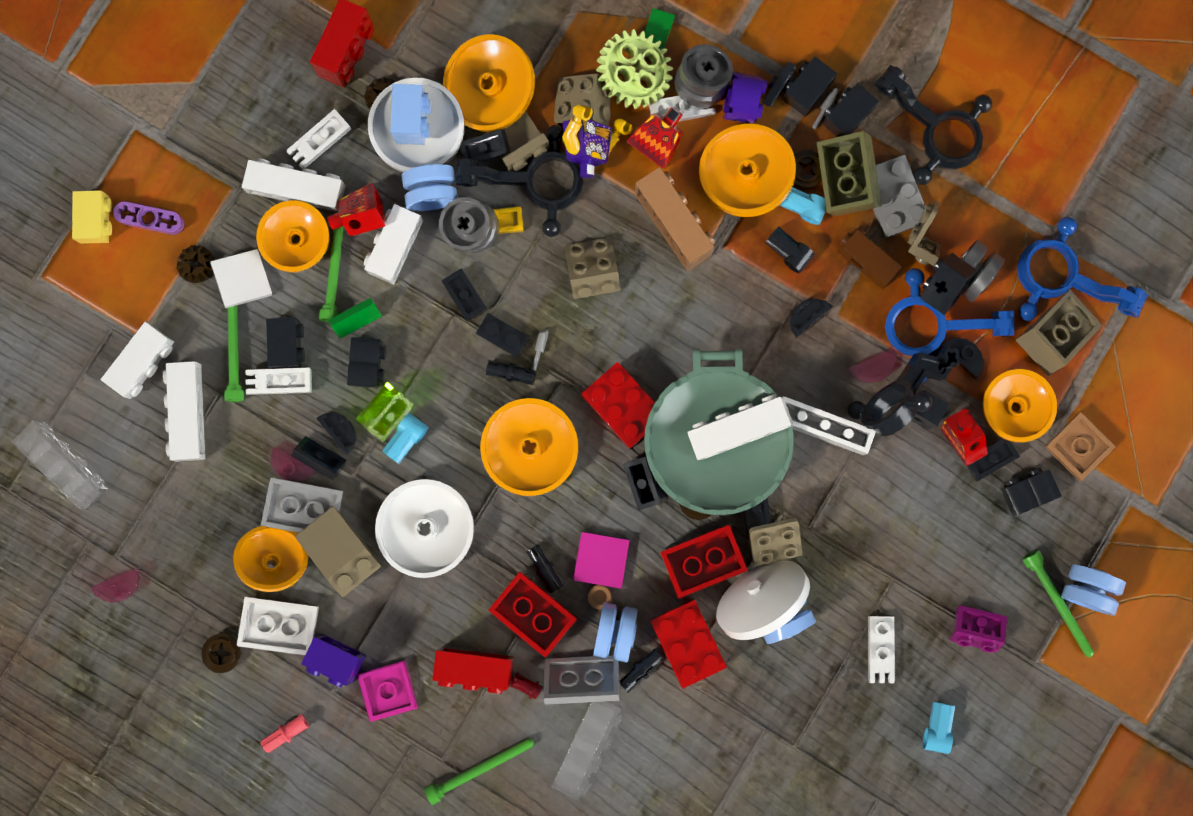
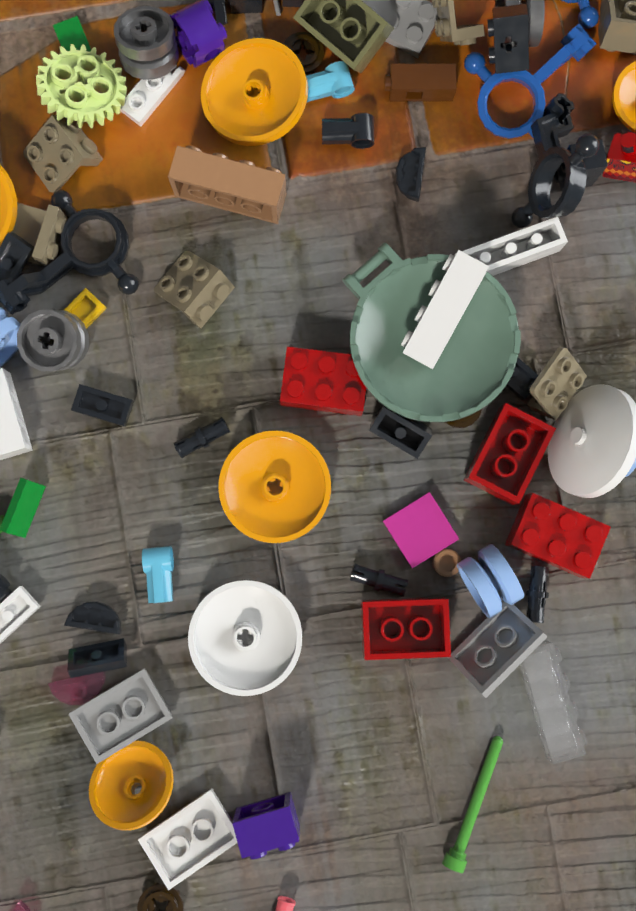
camera: 55 degrees left, 0 degrees up
dark tan slope [295,505,381,598] -> none
black brick [347,337,386,389] -> none
clear neon green brick [356,382,414,442] -> none
dark pink tile [357,660,418,722] -> none
red brick [432,647,514,694] -> none
black plate [476,313,530,359] -> none
dark red pin [510,673,543,699] -> none
light grey piece [531,329,548,370] -> none
torso [562,105,632,178] -> none
torso [627,107,684,169] -> none
clear pink plate [849,349,896,383] -> none
black plate [940,338,983,379] -> none

